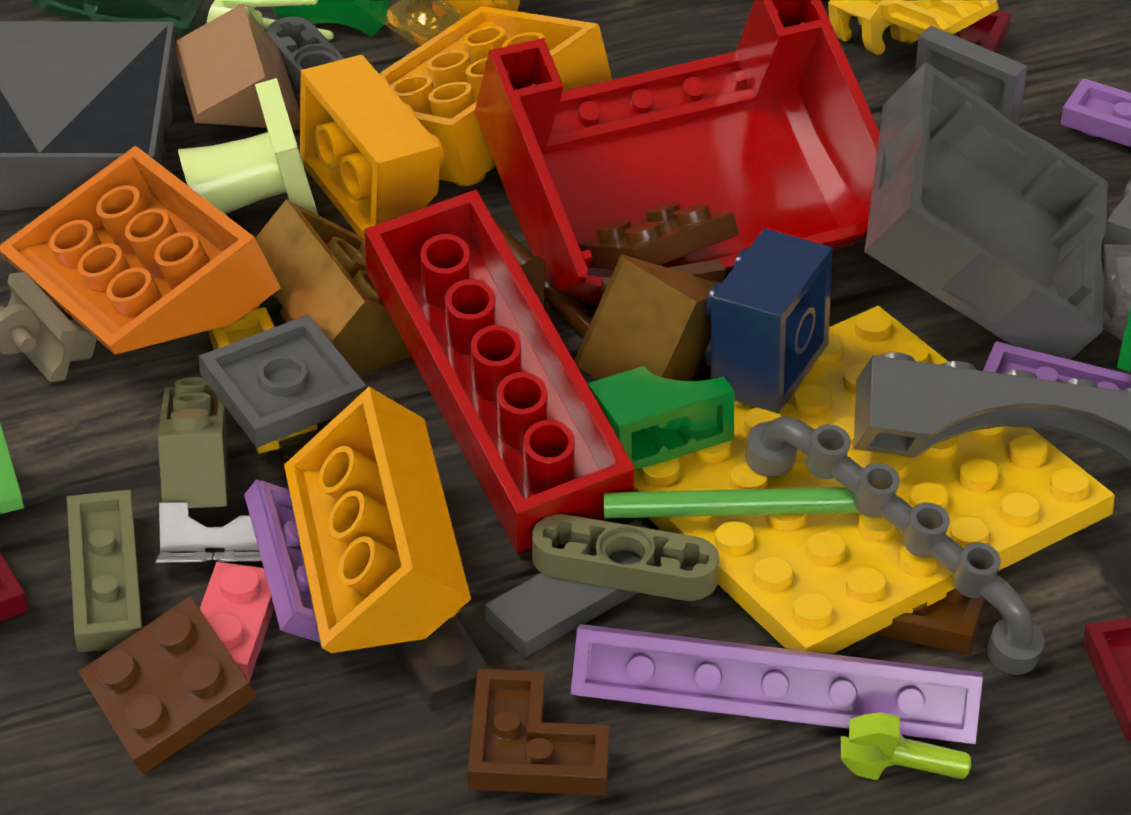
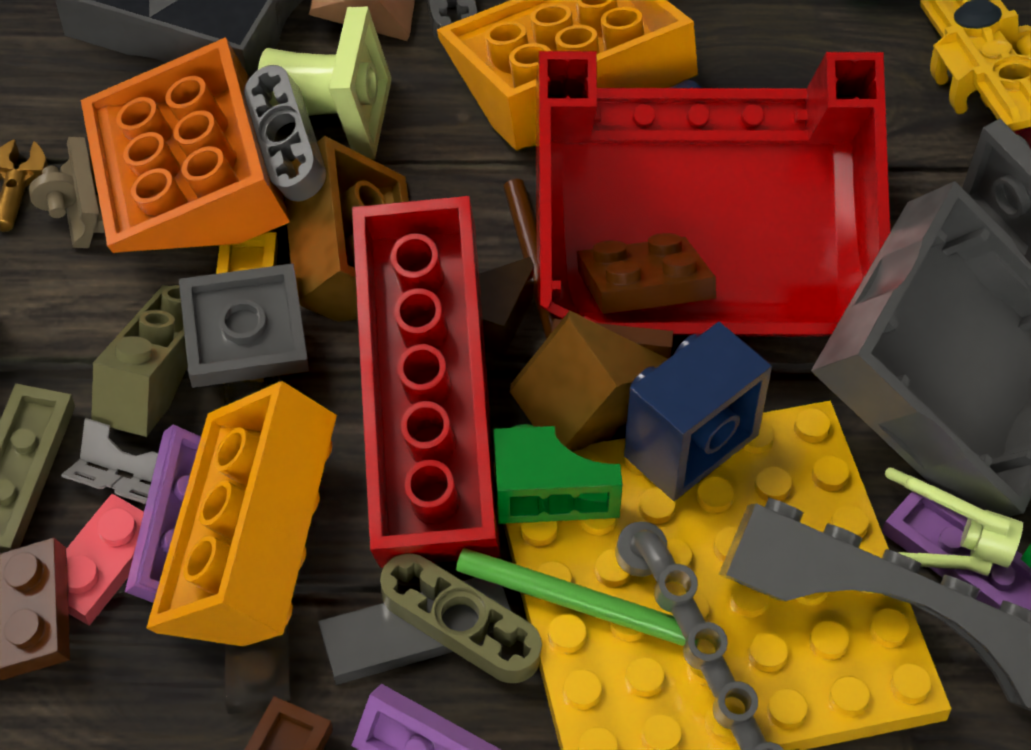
camera: 20 degrees right, 15 degrees up
light orange slope [300,54,444,239] -> none
none -> dark grey beam [244,65,326,201]
none -> yellowish green plant [885,467,1023,576]

